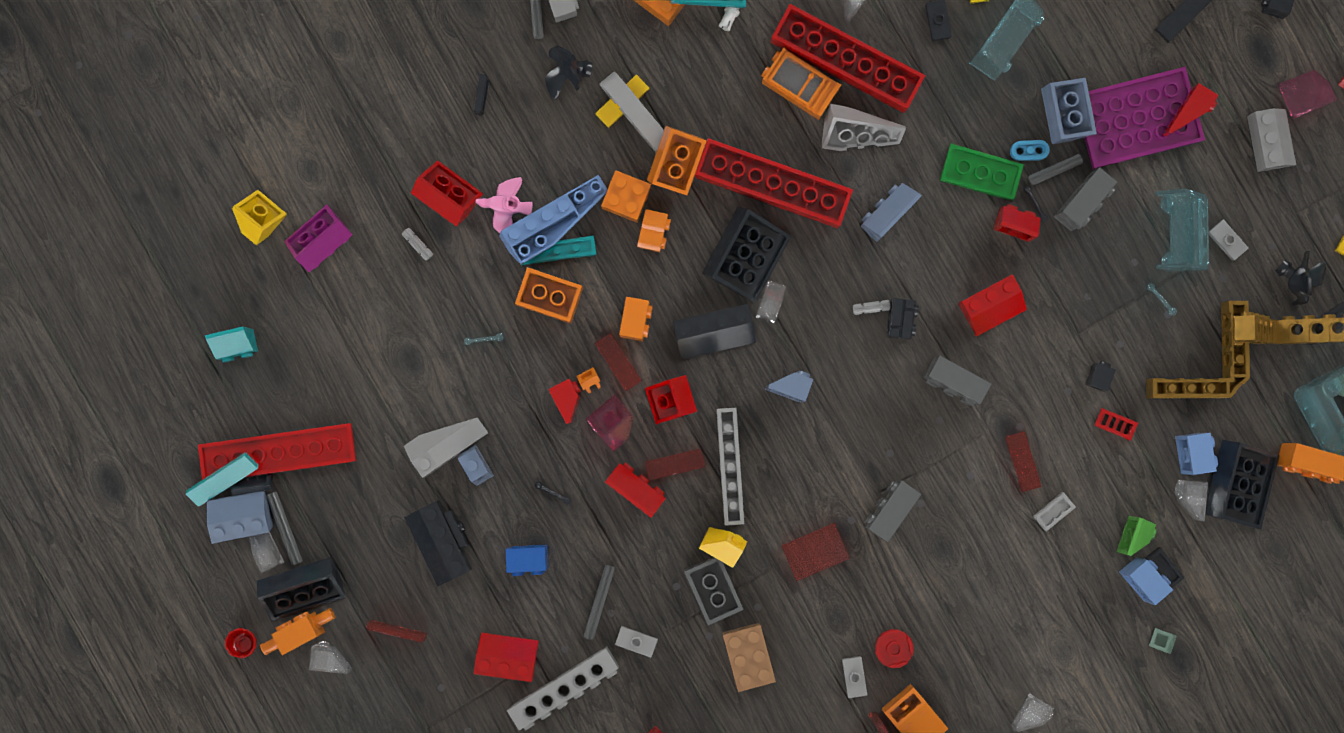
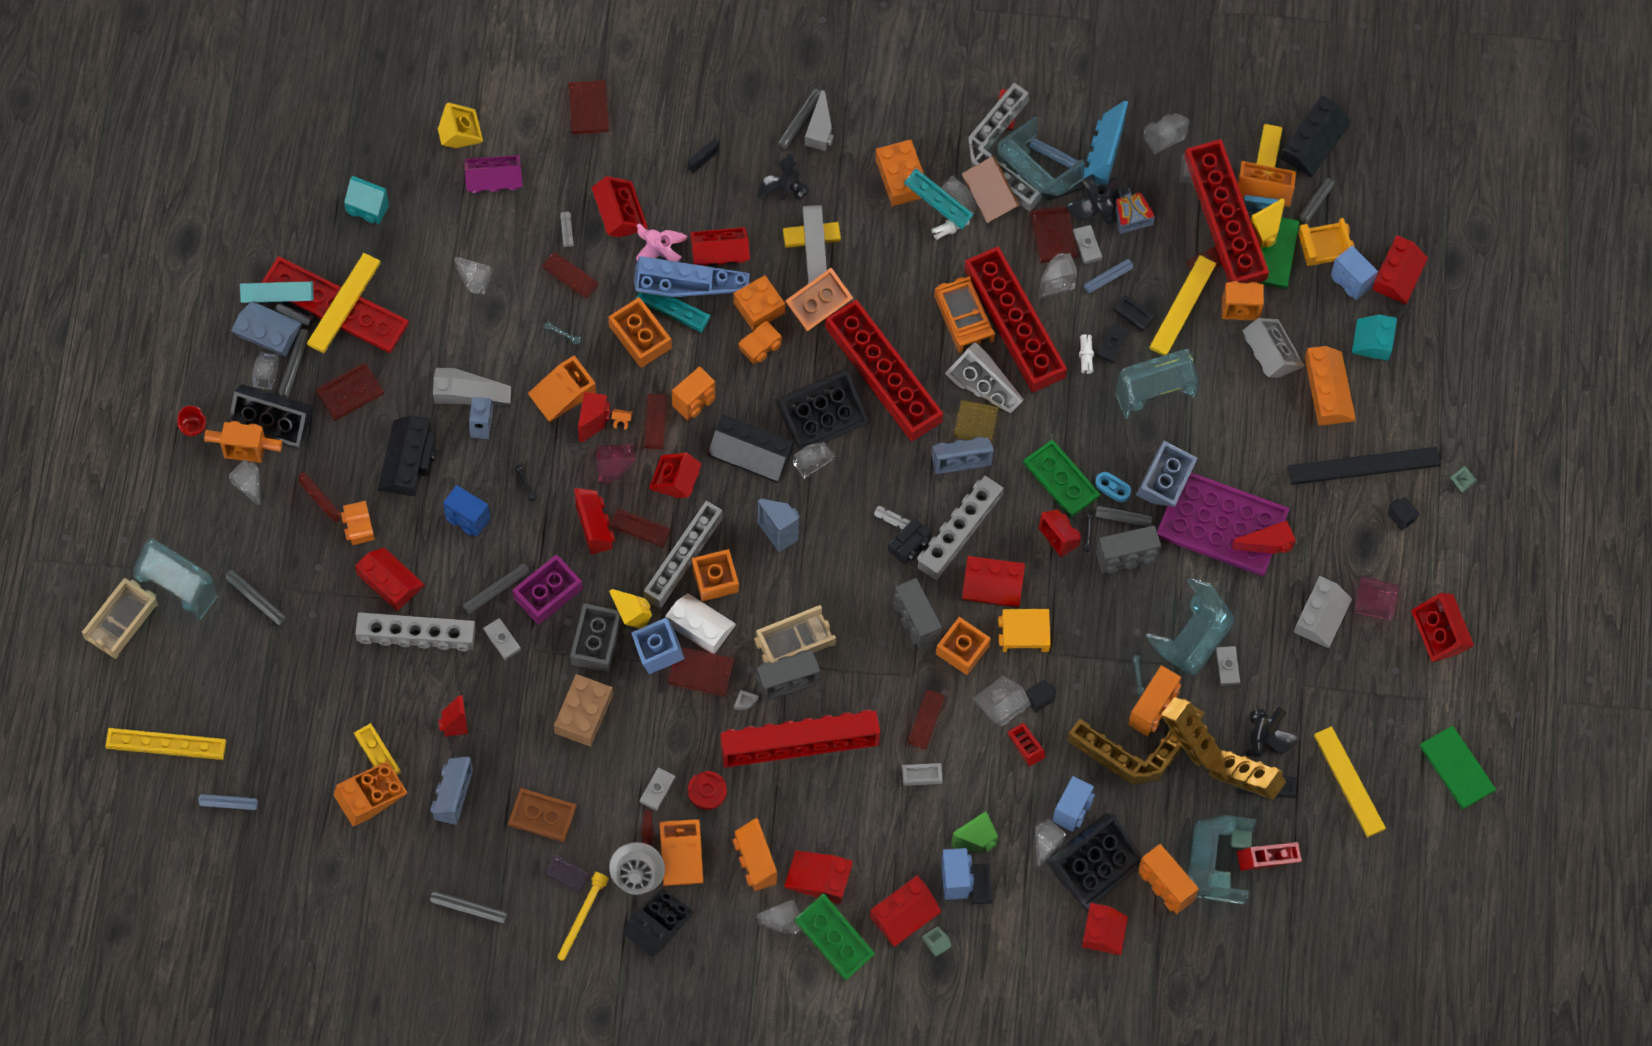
camera: 30 degrees right, 20 degrees down
none -> yellow tile [307,253,381,353]
none -> clear red tile [315,362,384,421]
none -> orange brick [341,501,375,545]
none -> clear slope [454,257,492,294]
none -> magenta brick [512,554,583,625]
none -> orange slope [528,356,596,423]
none -> clear red tile [542,252,598,299]
none -> clear red tile [568,80,609,134]
none -> medium blue brick [632,617,685,674]
none -> white slope [666,593,736,655]
none -> red slope [690,227,750,266]
none -> orange brick [692,549,739,602]
none -> red brick [721,710,880,768]
none -> orange slope [732,818,777,891]
none -> light grey tile [734,690,759,710]
none -> door [754,605,836,663]
none -> red slope [784,850,853,904]
none -> green tile [793,893,875,980]
none -> red slope [870,875,941,947]
none -> light grey brick [917,476,1004,581]
none -> orange brick [936,617,991,675]
none -> clear yellow tile [954,400,998,443]
none -> clear slope [973,676,1031,727]
none -> light orange panel [998,609,1050,652]
none -> white pin [1079,334,1094,374]
none -> red slope [1082,903,1128,955]
none -> orange brick [1128,665,1182,737]

